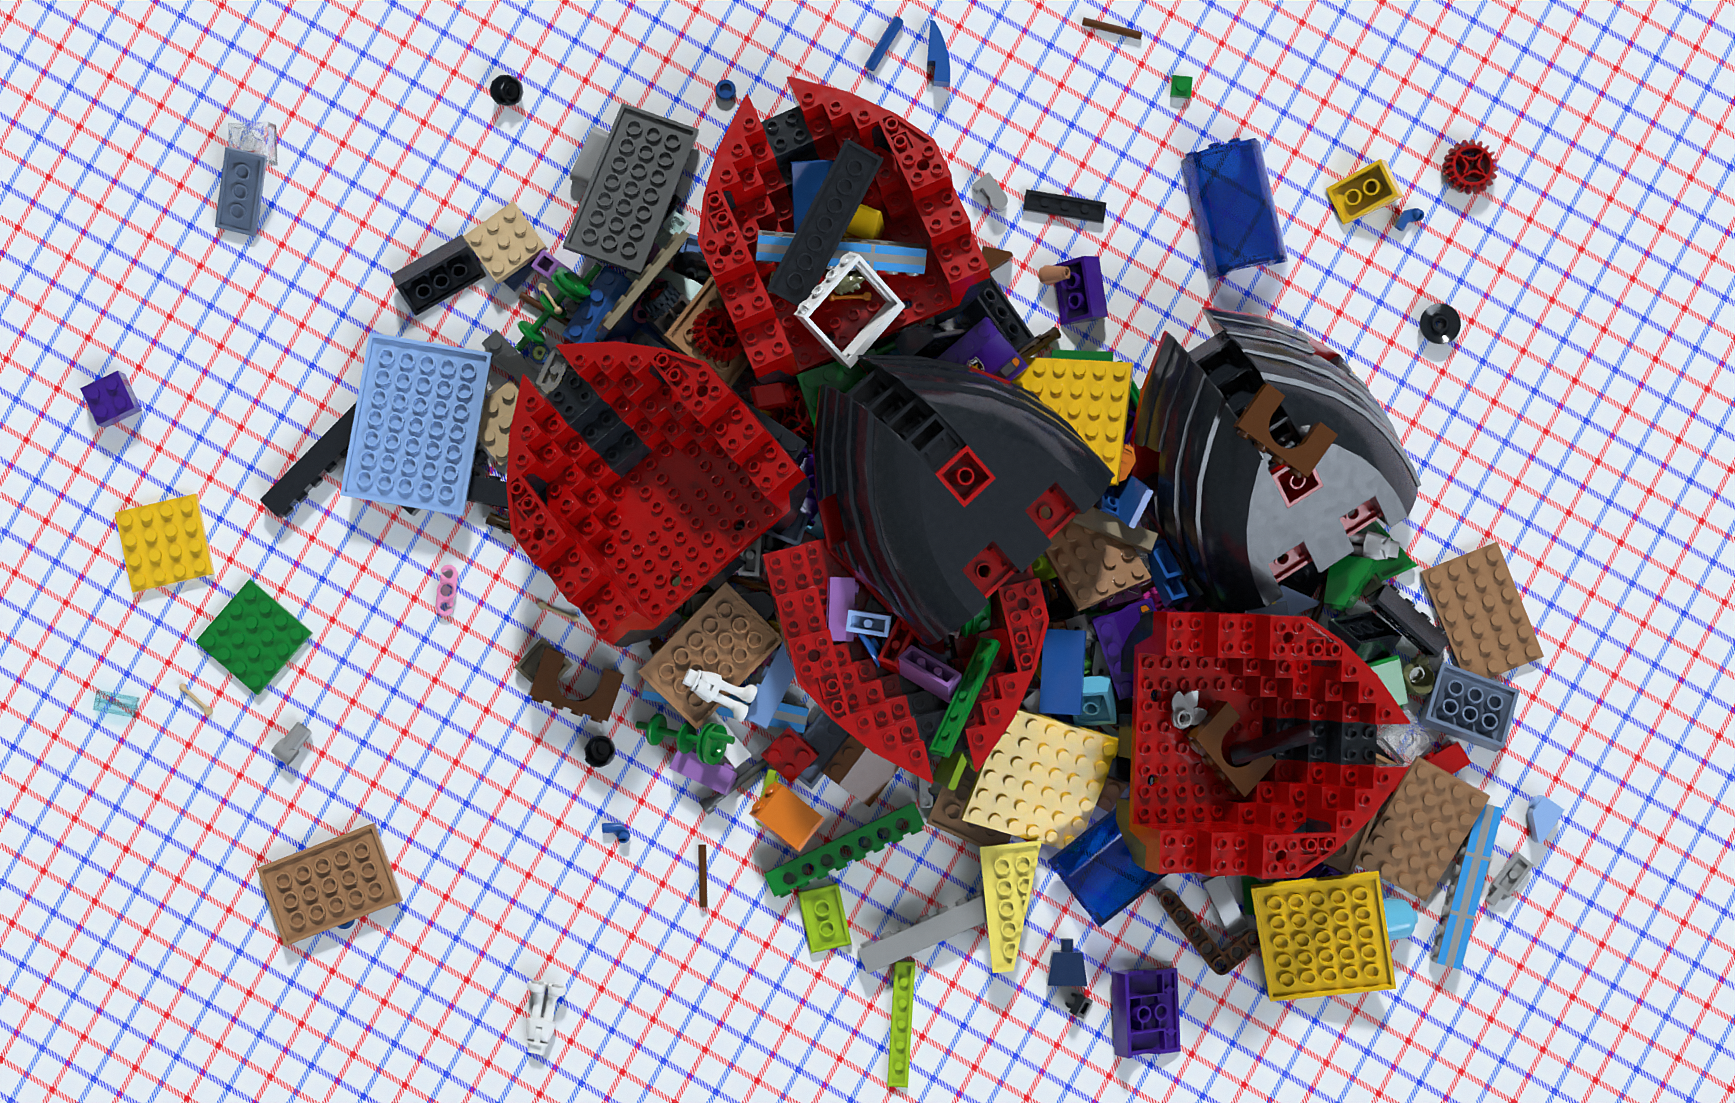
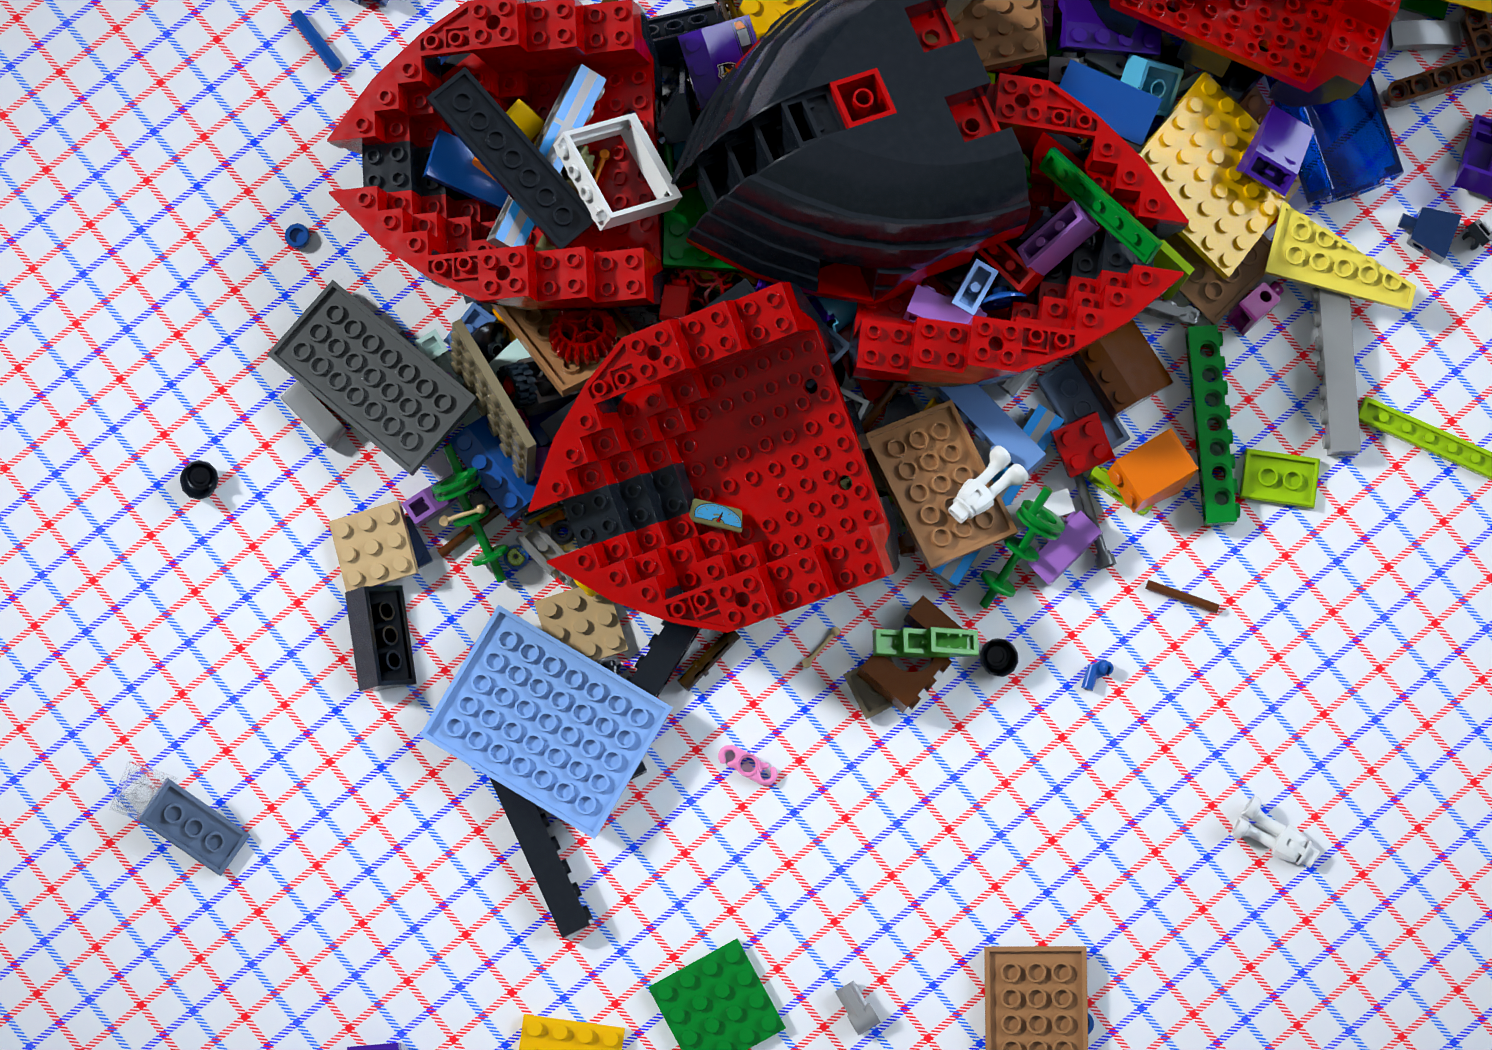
camera: 70 degrees left, 5 degrees down
dark grey slope [481,329,539,383] -> none
none -> slope [689,499,742,533]
none -> bright green slope [872,627,979,658]
none -> magenta torso [1226,281,1284,336]
none -> dark purple slope [1235,105,1315,196]

